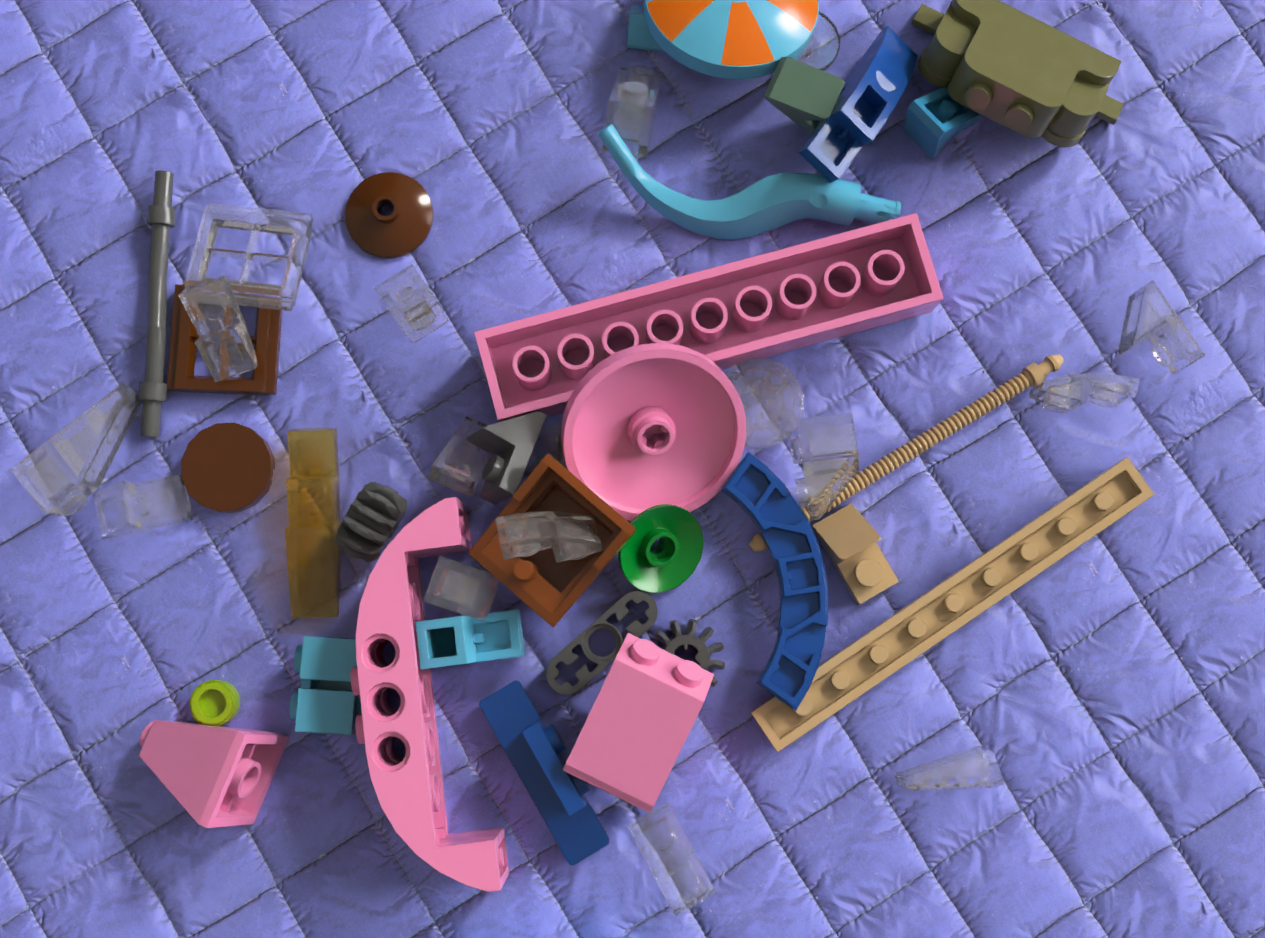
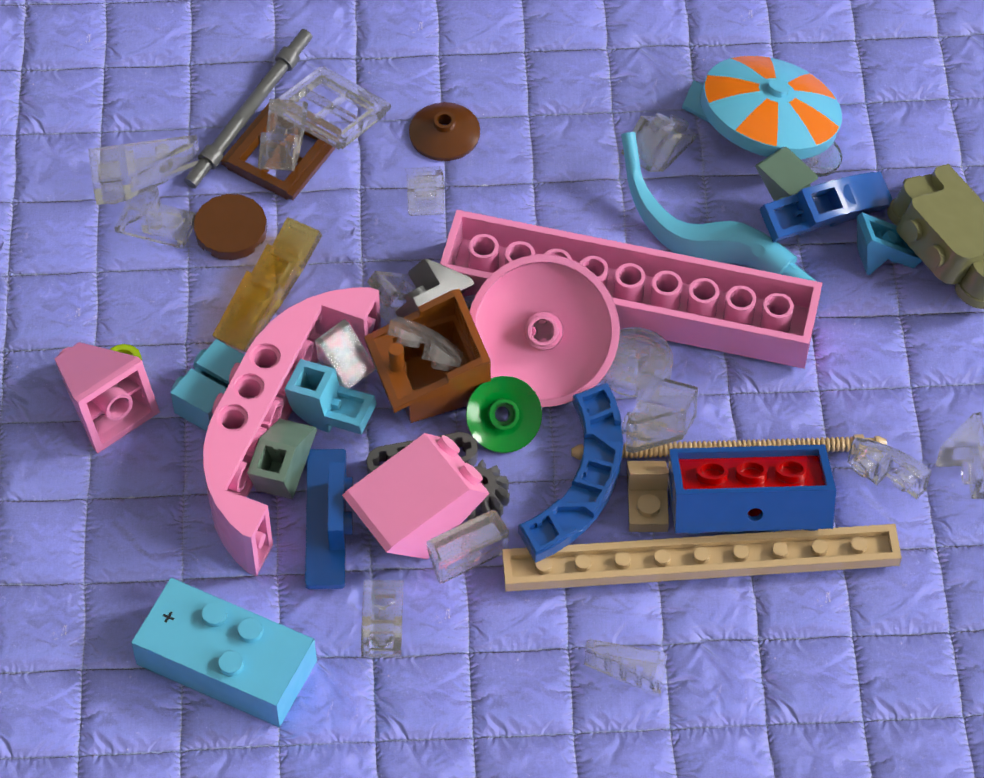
camera: 30 degrees right, 25 degrees down
dark grey gear [336,482,407,563] -> none
none -> sand green slope [247,419,317,500]
none -> clear slope [427,510,509,584]
none -> blue brick [668,444,836,534]

